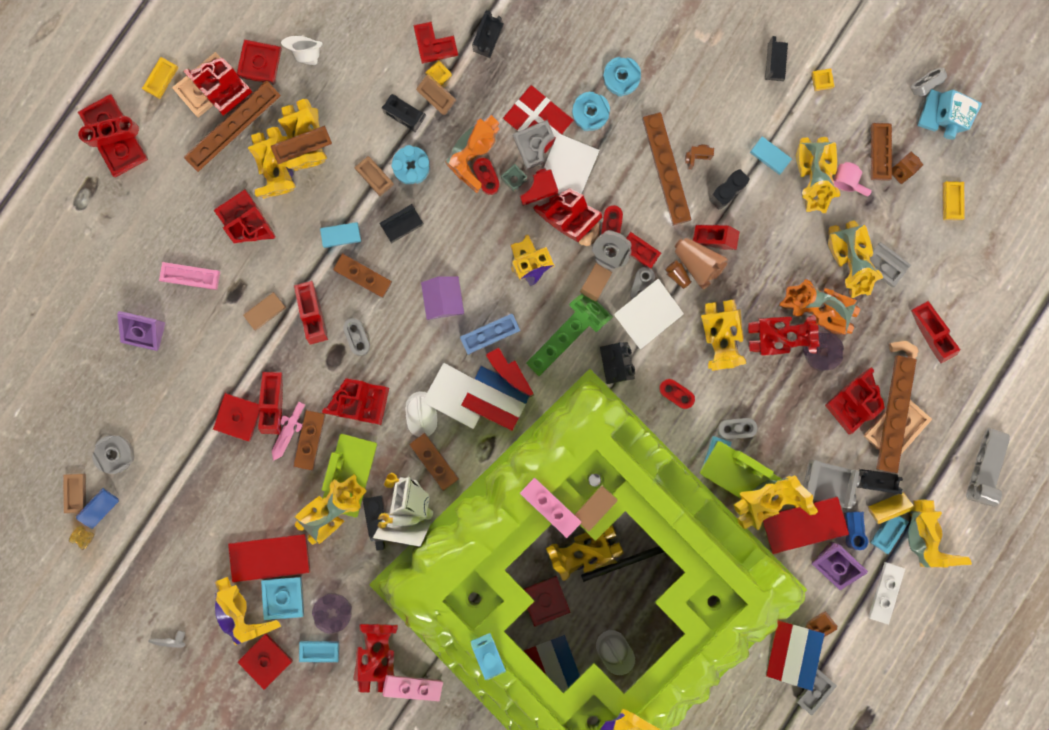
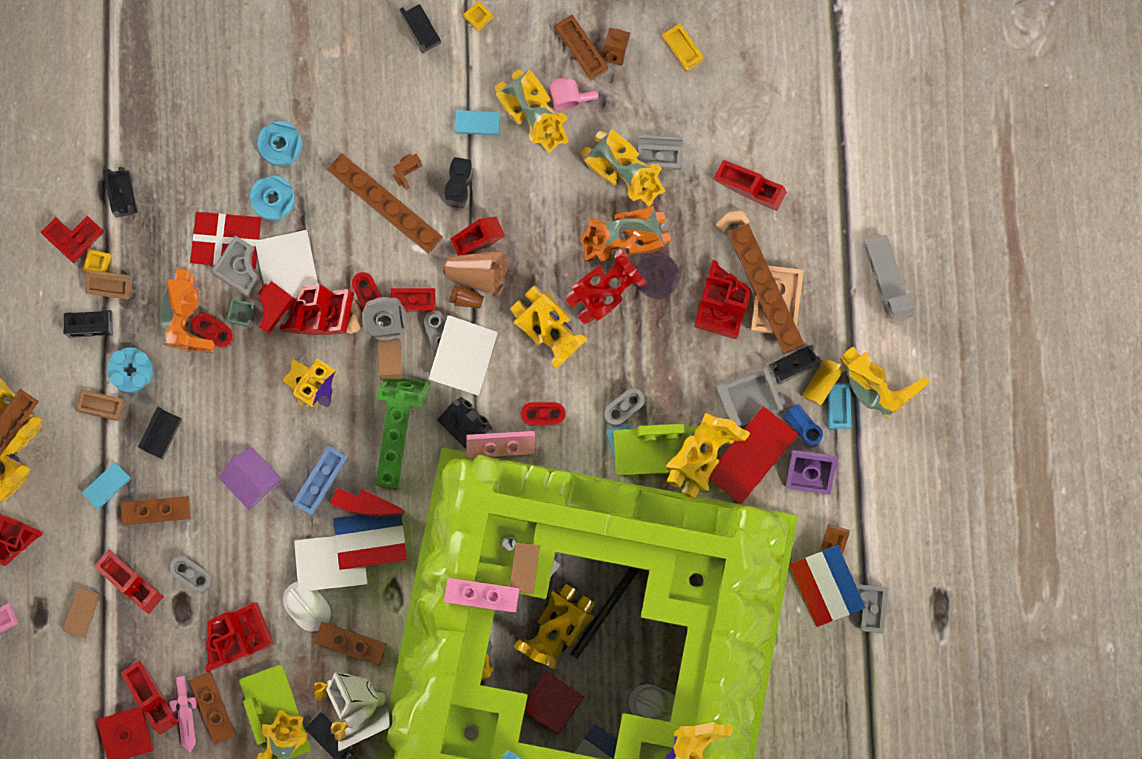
camera: 30 degrees left, 5 degrees down
white plate [868,562,905,625] -> none
none -> plate [466,431,535,458]

